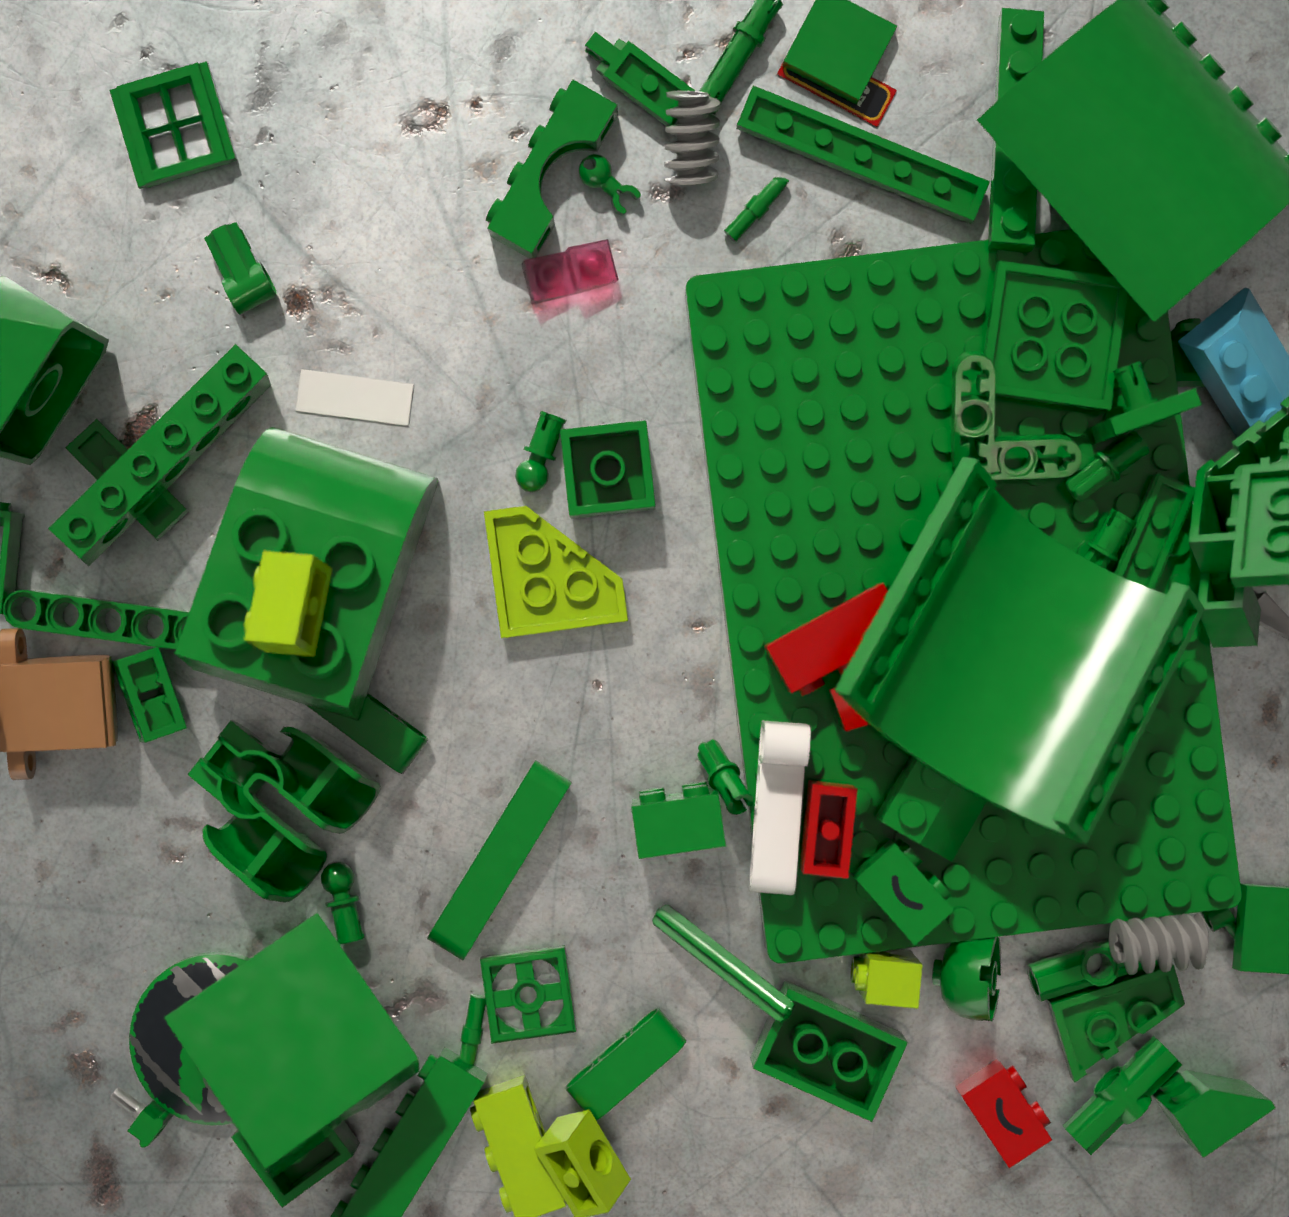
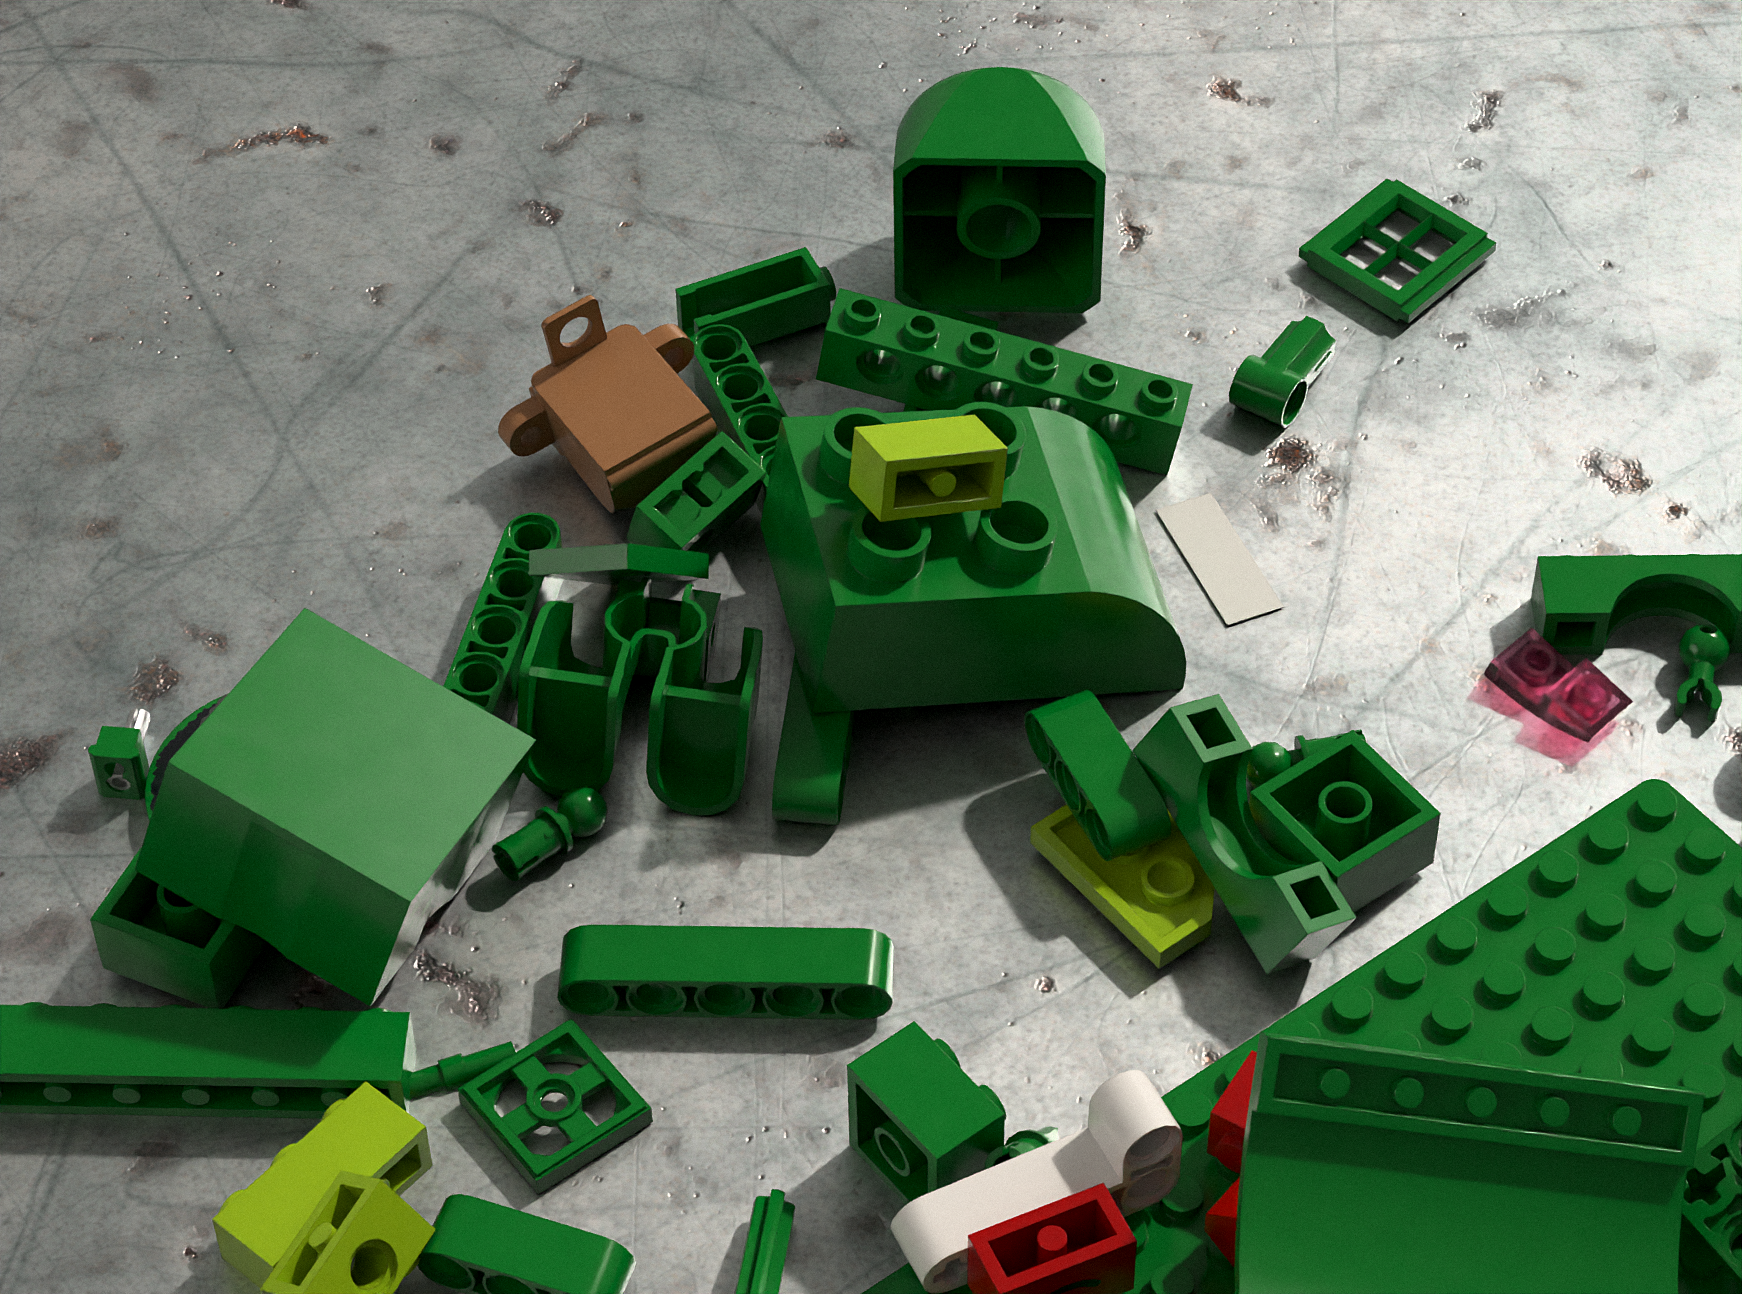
camera: 60 degrees right, 40 degrees down
none -> green beam [443,513,564,724]
none -> green tile [529,543,709,585]
none -> green beam [1024,690,1171,861]
none -> green arch [1132,694,1356,975]

